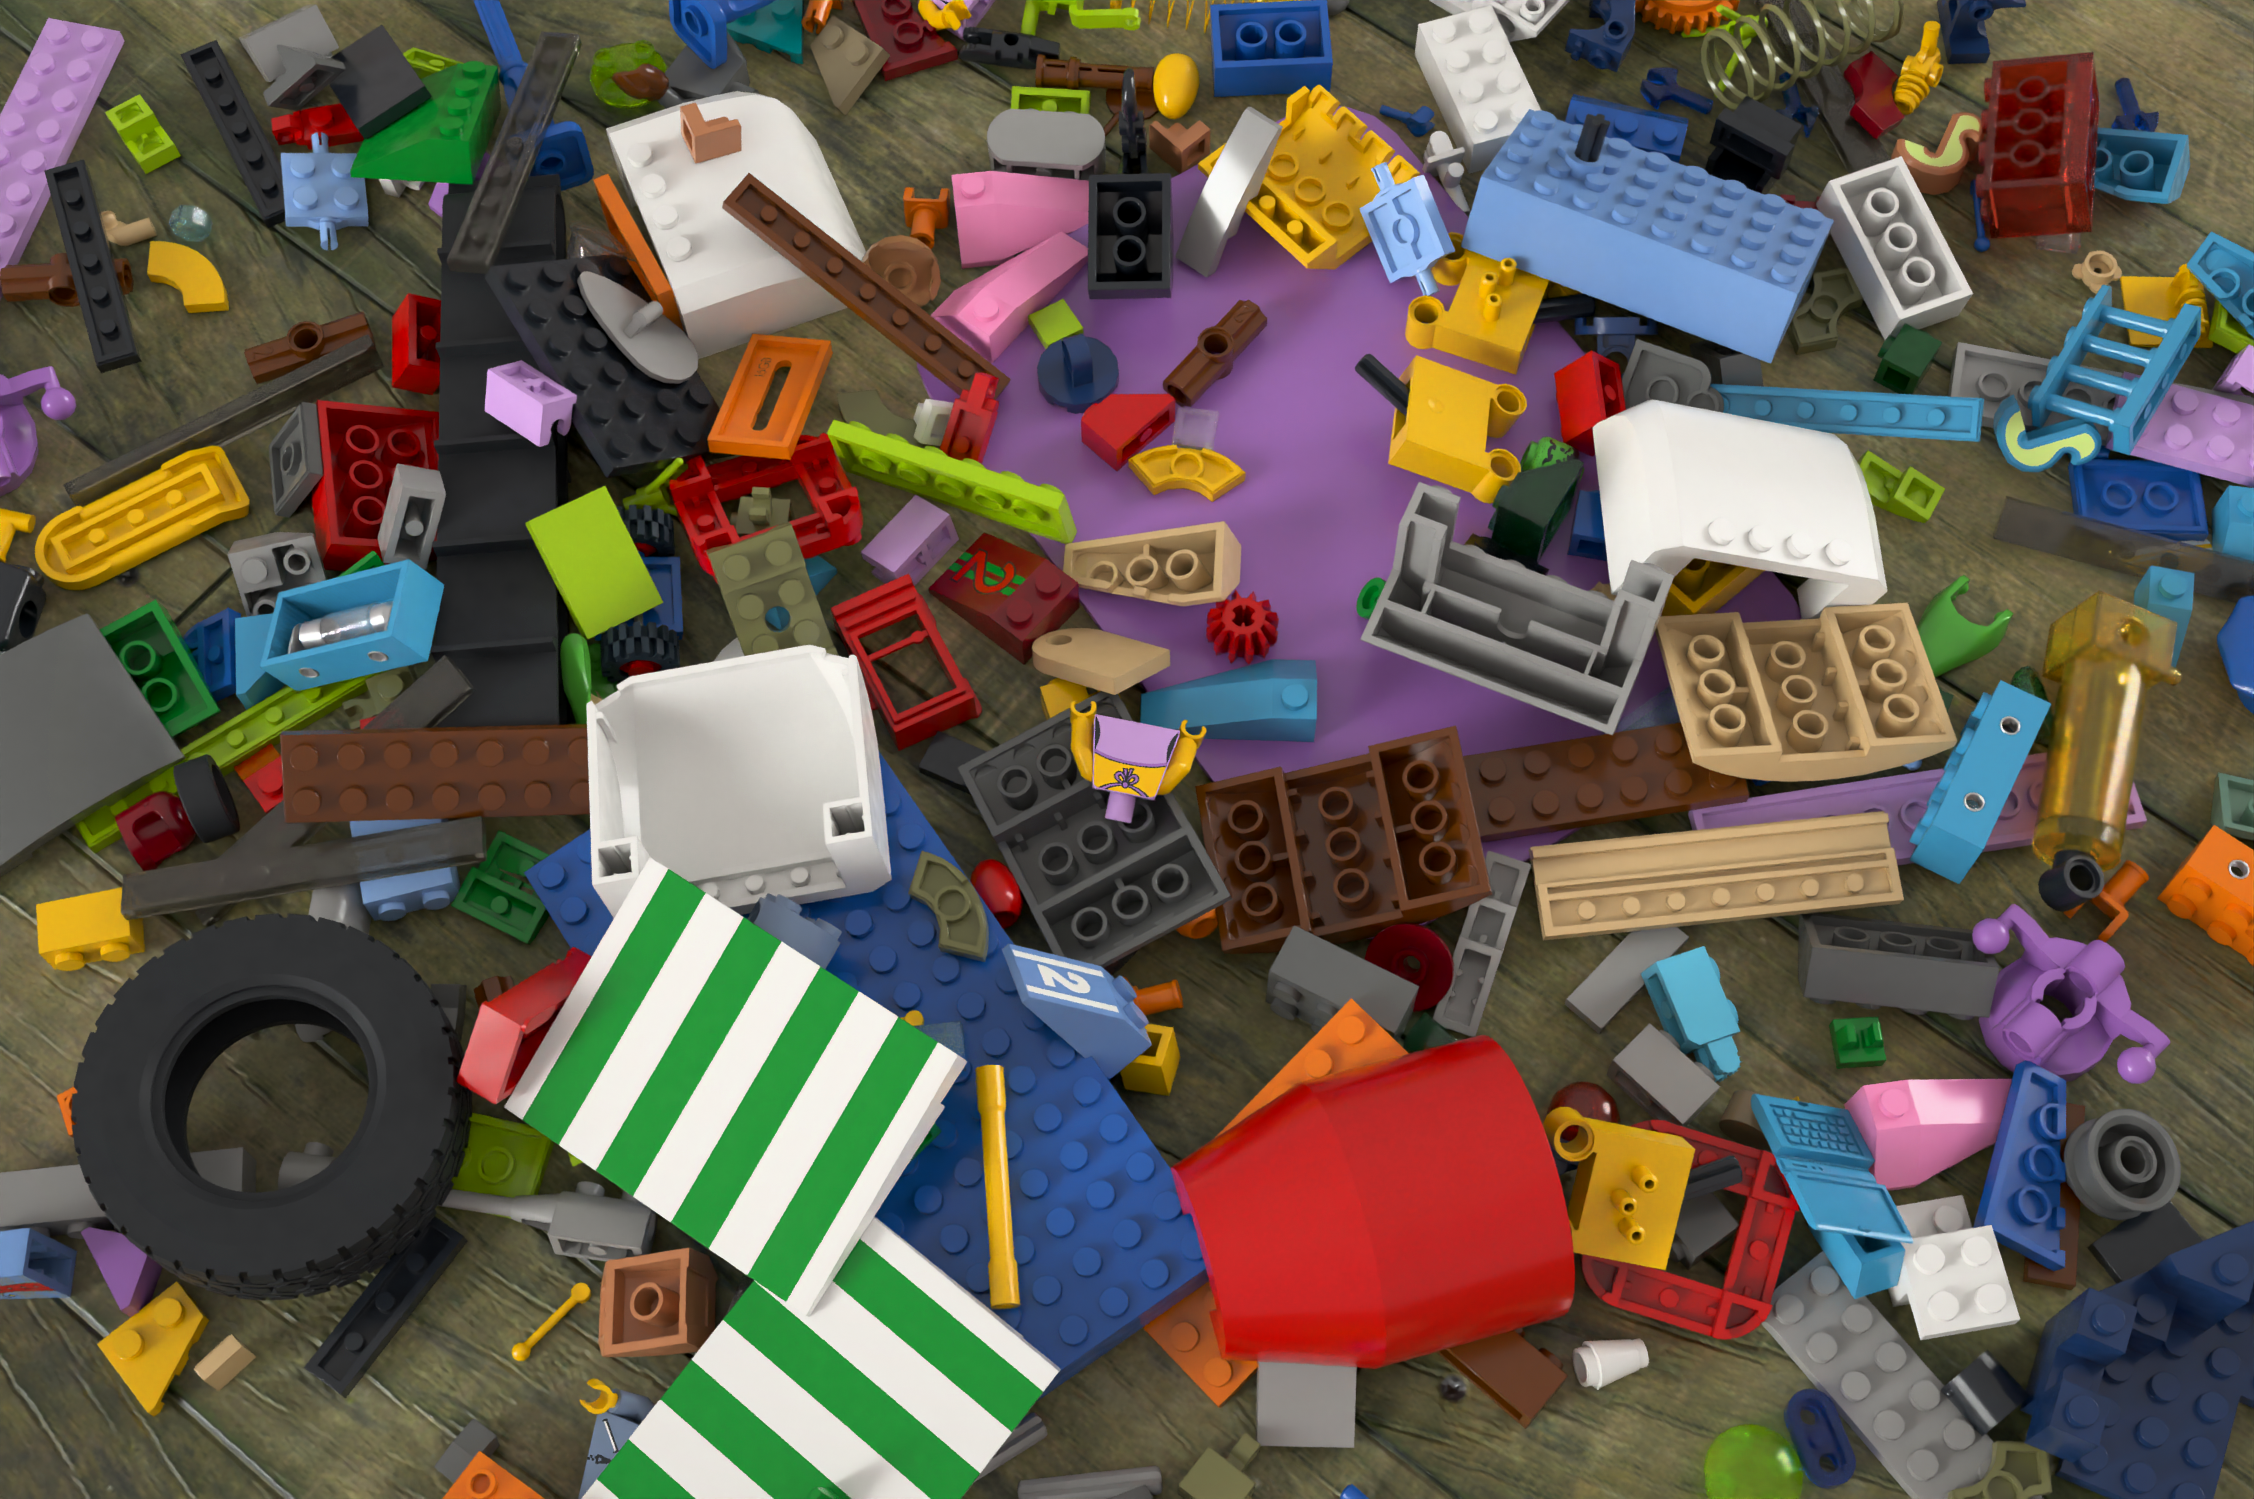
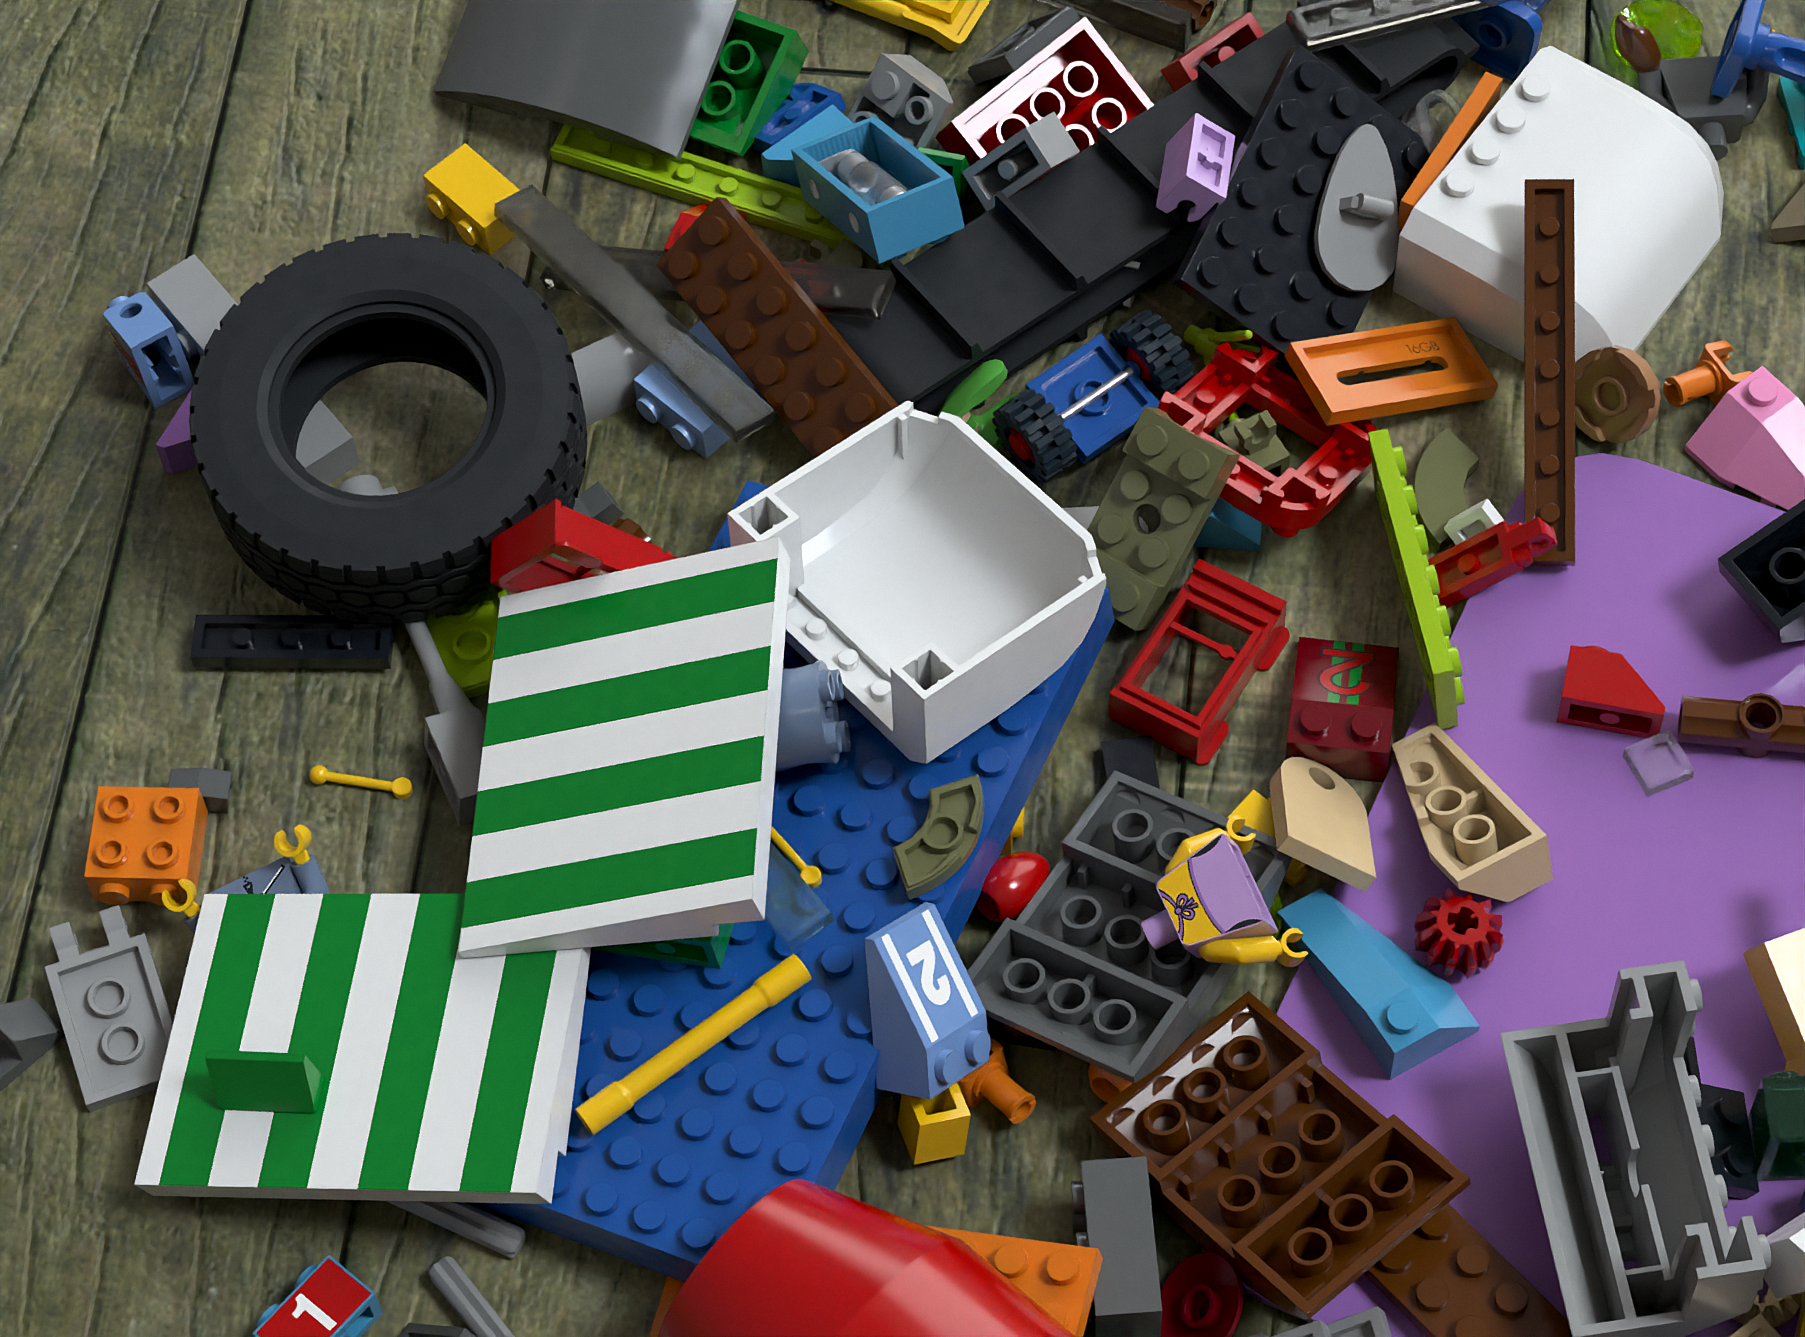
camera: 60 degrees right, 5 degrees down
yellow wing [97,1281,209,1417] -> none
dark red helmet [114,791,196,875] -> none
black tyre [173,754,240,843] -> none
tan tile [194,1334,256,1391] -> none
green slope [451,830,550,945] -> none
lime tile [525,486,663,640] -> none
nougat slope [598,1247,718,1357] -> none
nougat panel [680,102,741,164] -> none
lavender hinge [861,495,959,586] -> none
bright pink wedge [930,231,1088,363] -> none
lime tile [1028,299,1084,349] -> none
dark blue tile [1037,333,1119,414] -> none
yellow tile [1128,445,1246,502] -> none

